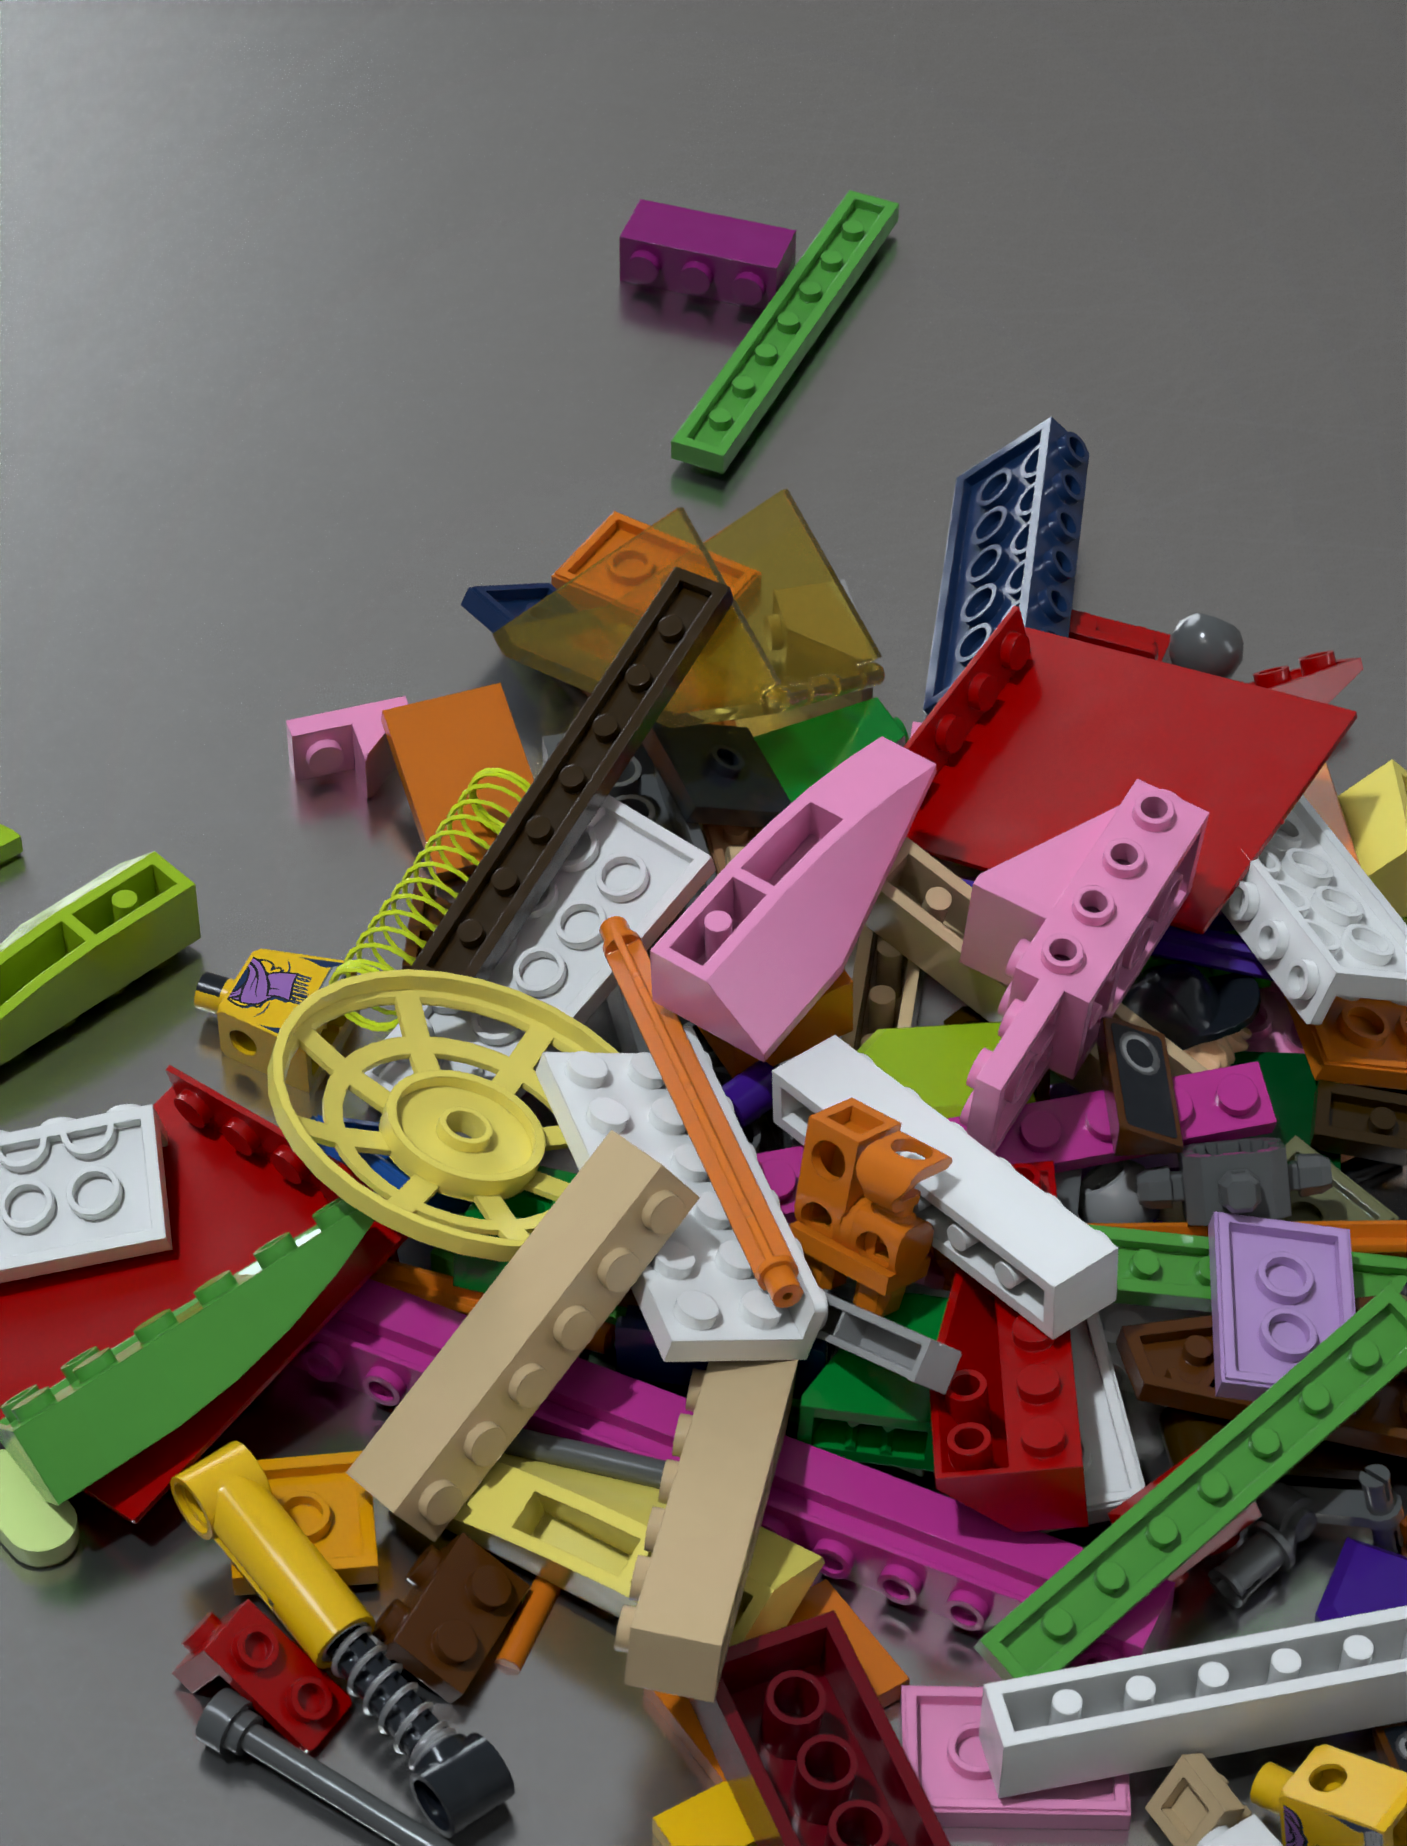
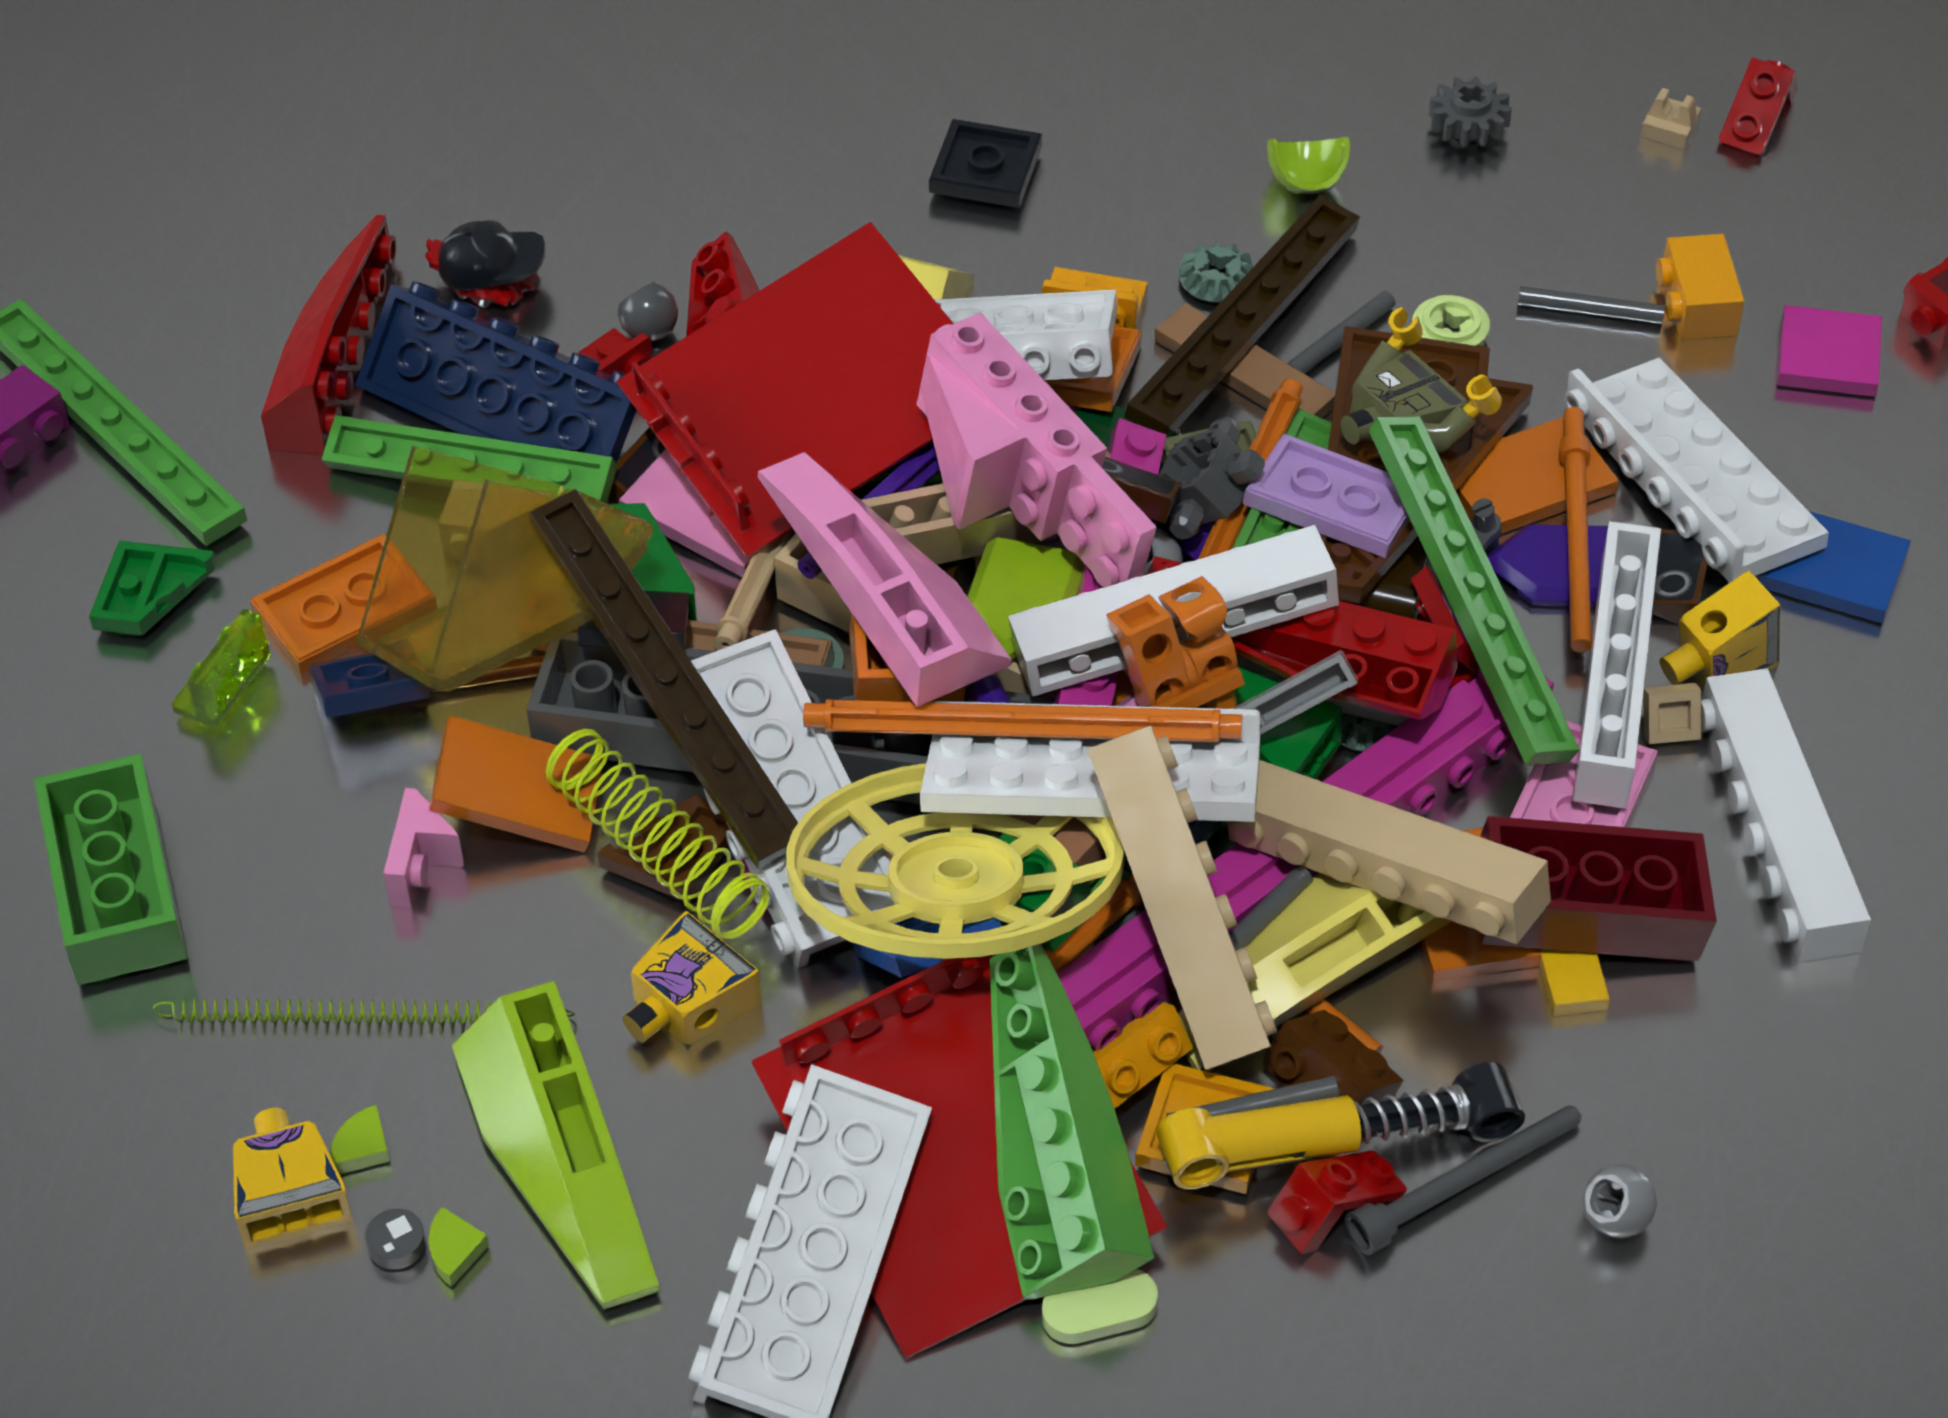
camera: 65 degrees left, 5 degrees up
none -> bright green brick [33,754,187,985]
none -> green wing [89,540,217,636]
none -> lime piece [153,998,575,1025]
none -> clear neon green bracket [172,608,271,728]
none -> red wedge [261,215,397,455]
none -> bright green plate [321,415,618,509]
none -> black hair [425,220,546,308]
none -> light orange bracket [1093,1002,1194,1109]
none -> dark grey bar [1166,1076,1339,1117]

